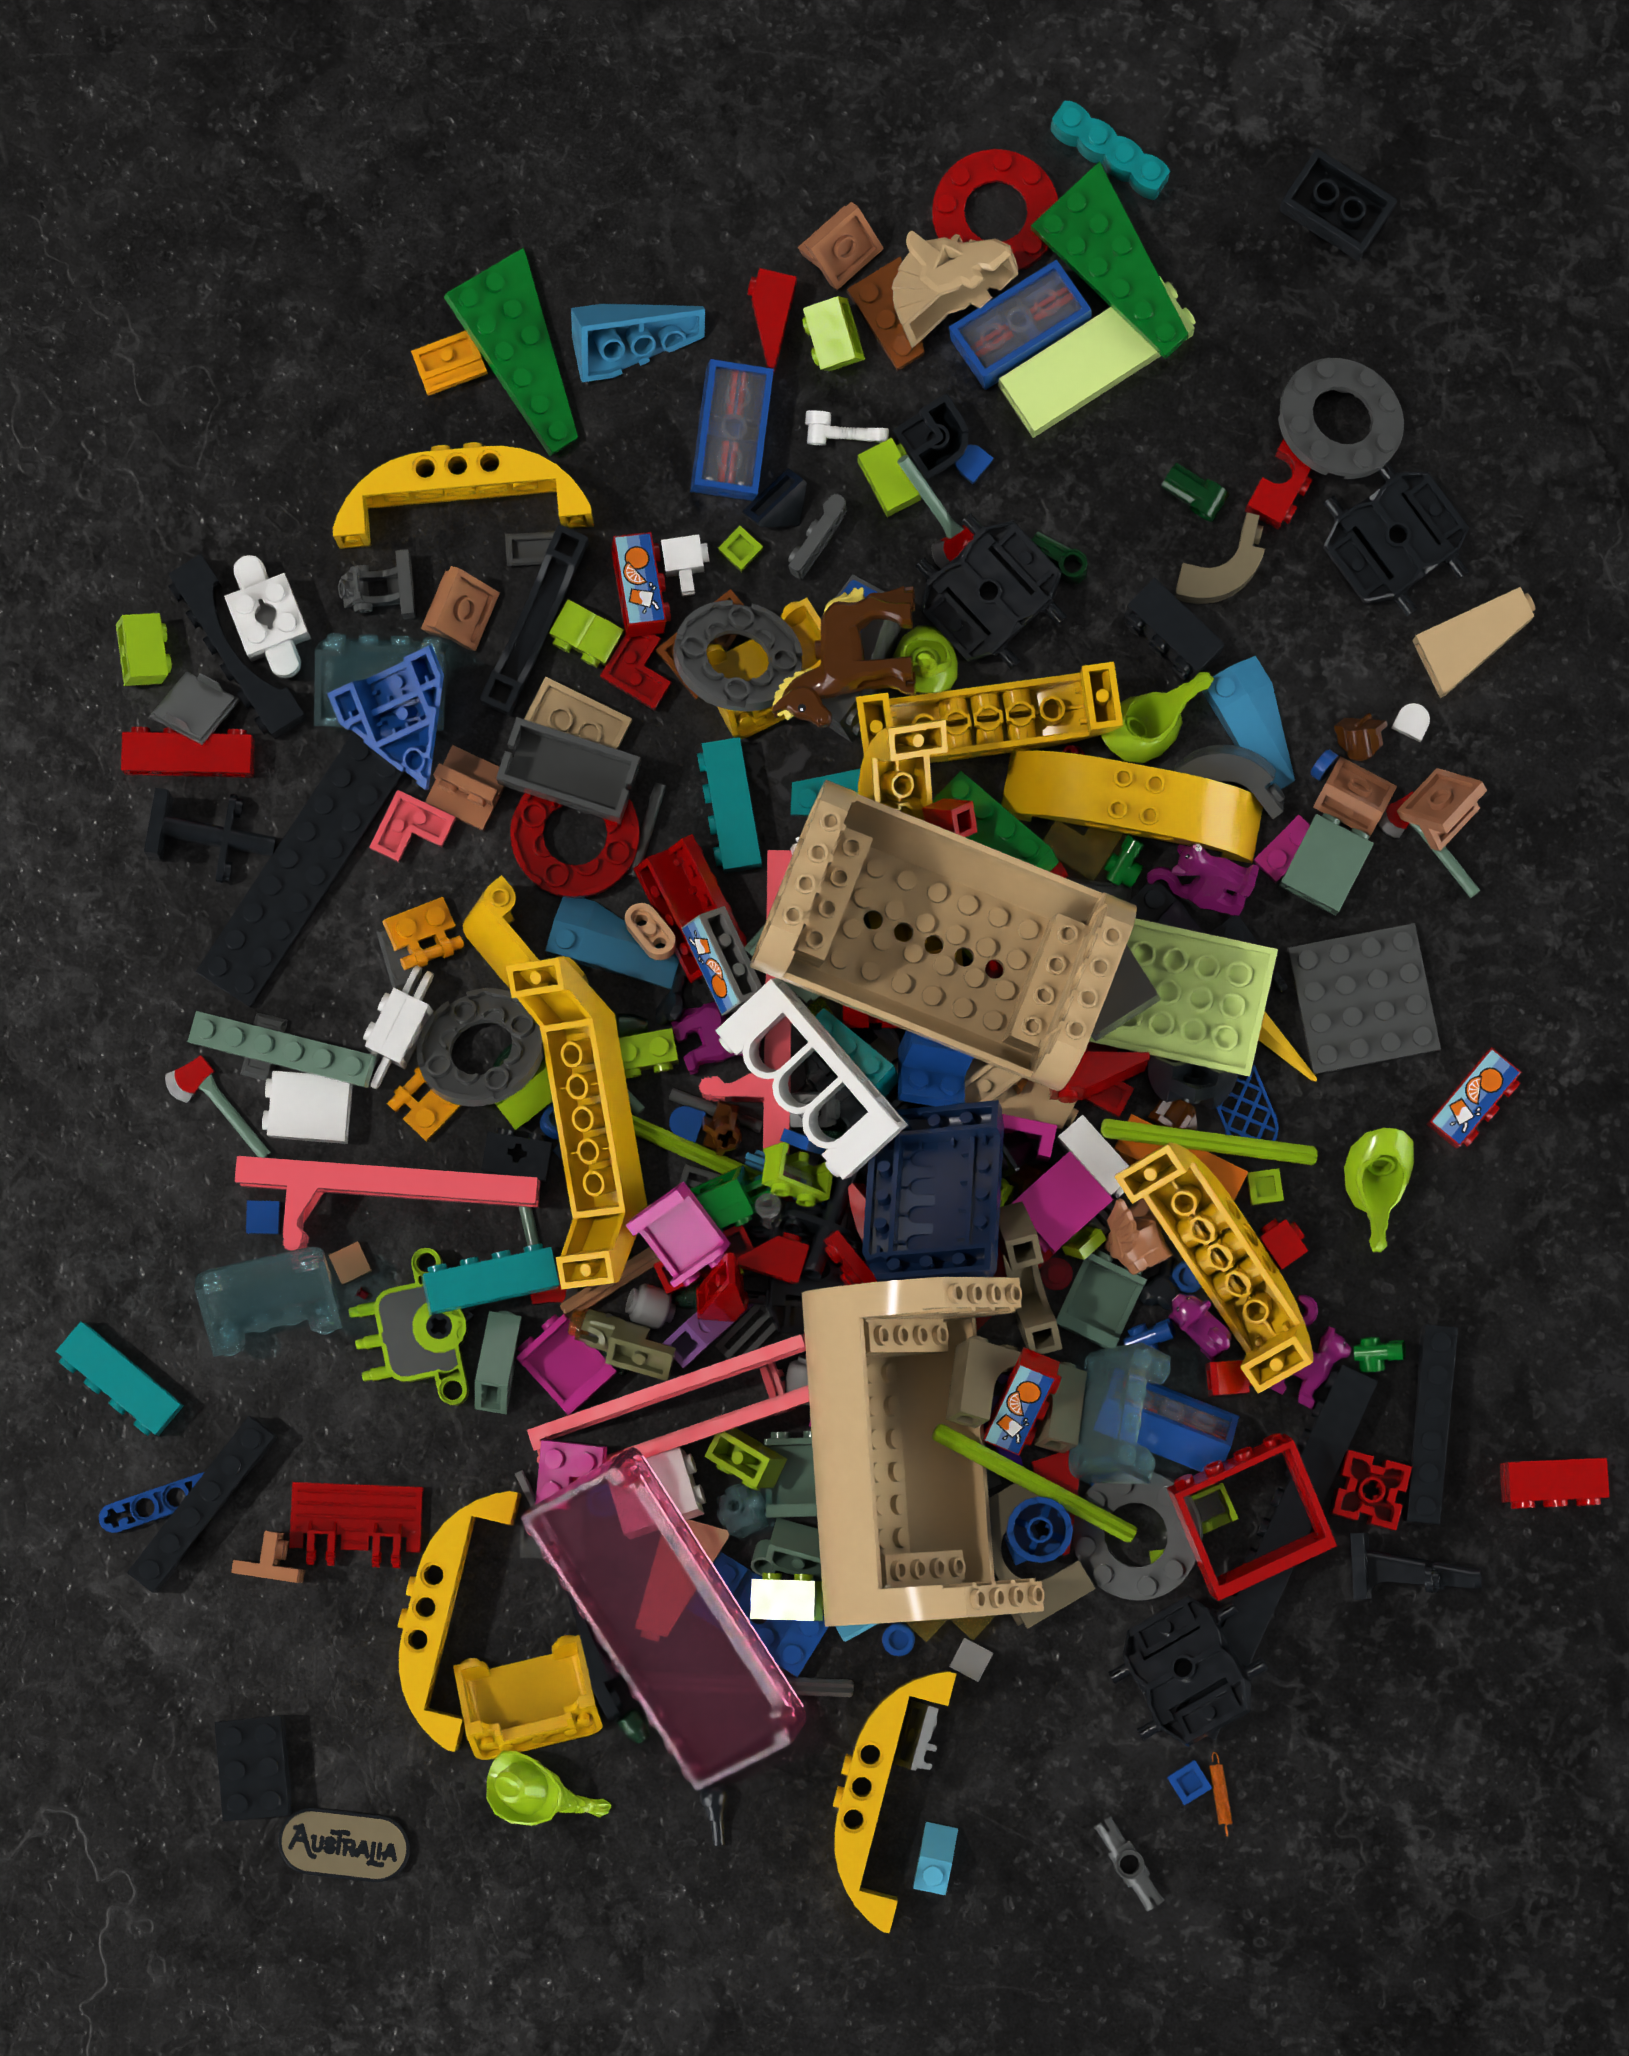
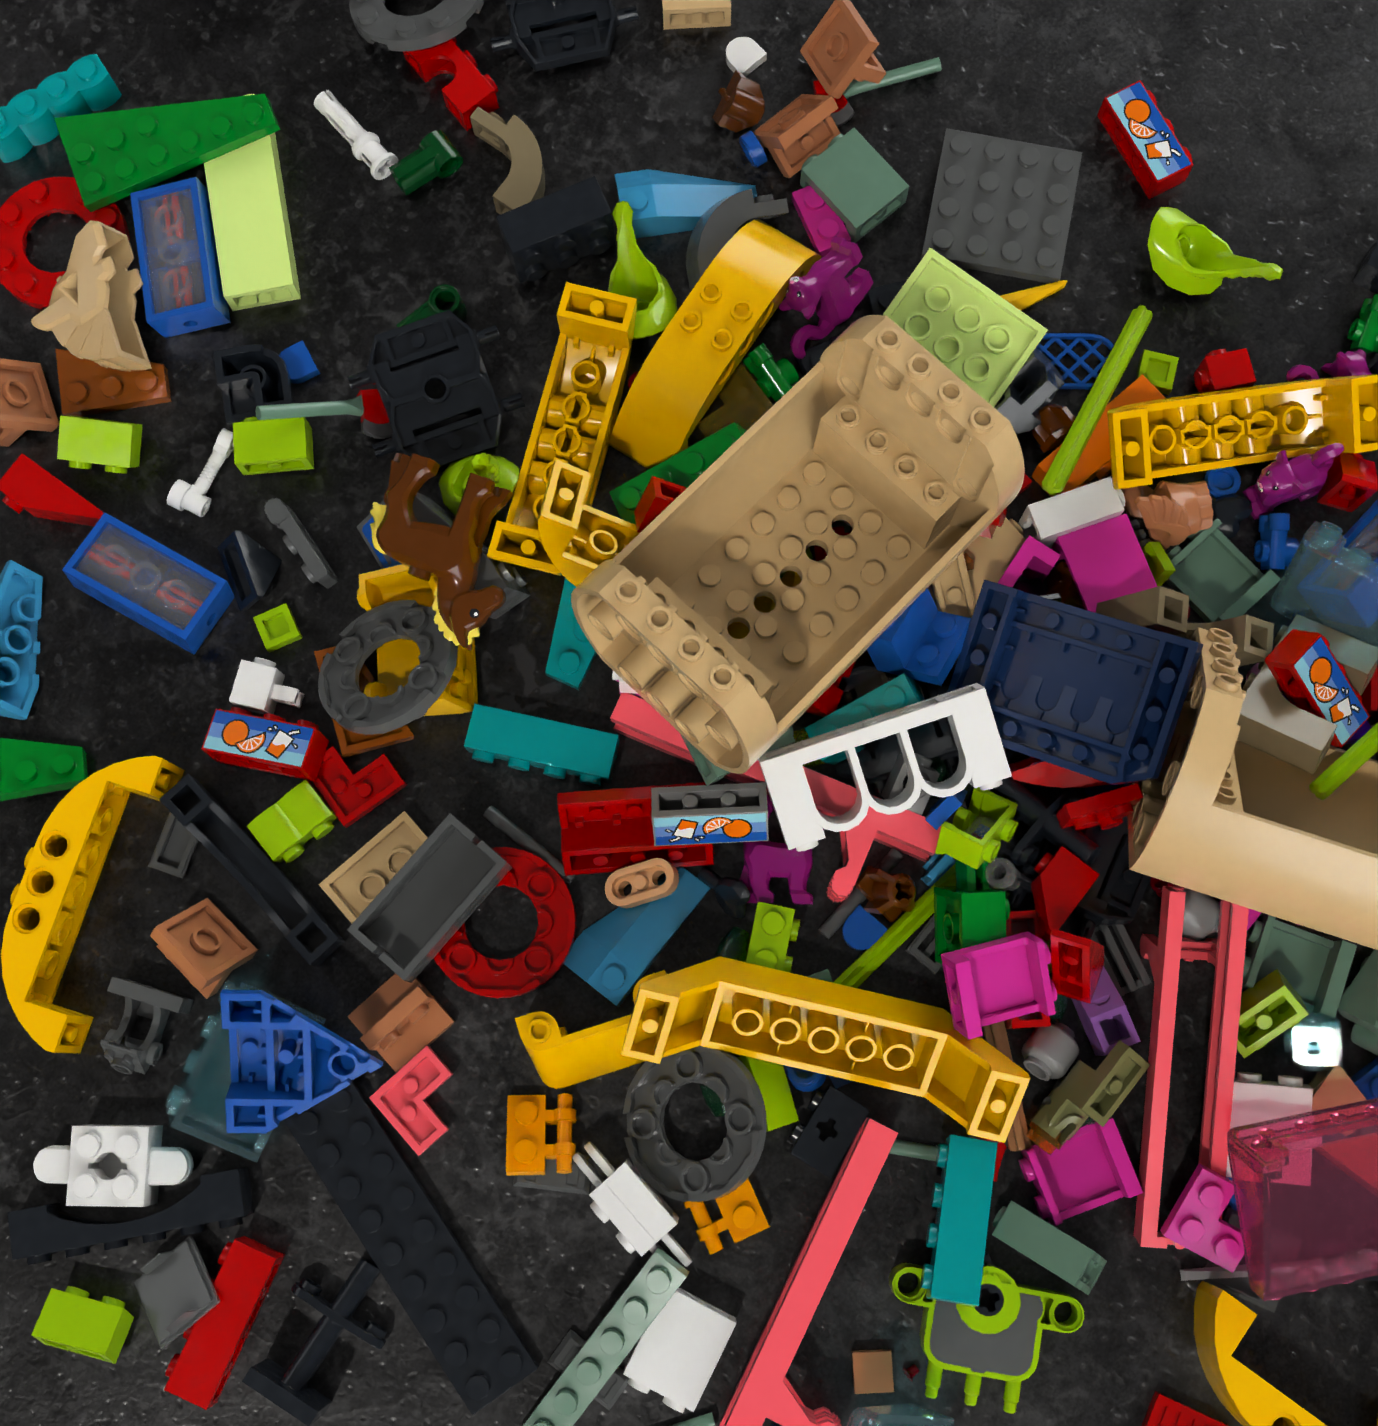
camera: 65 degrees left, 5 degrees down
none -> white pin [314,90,398,180]

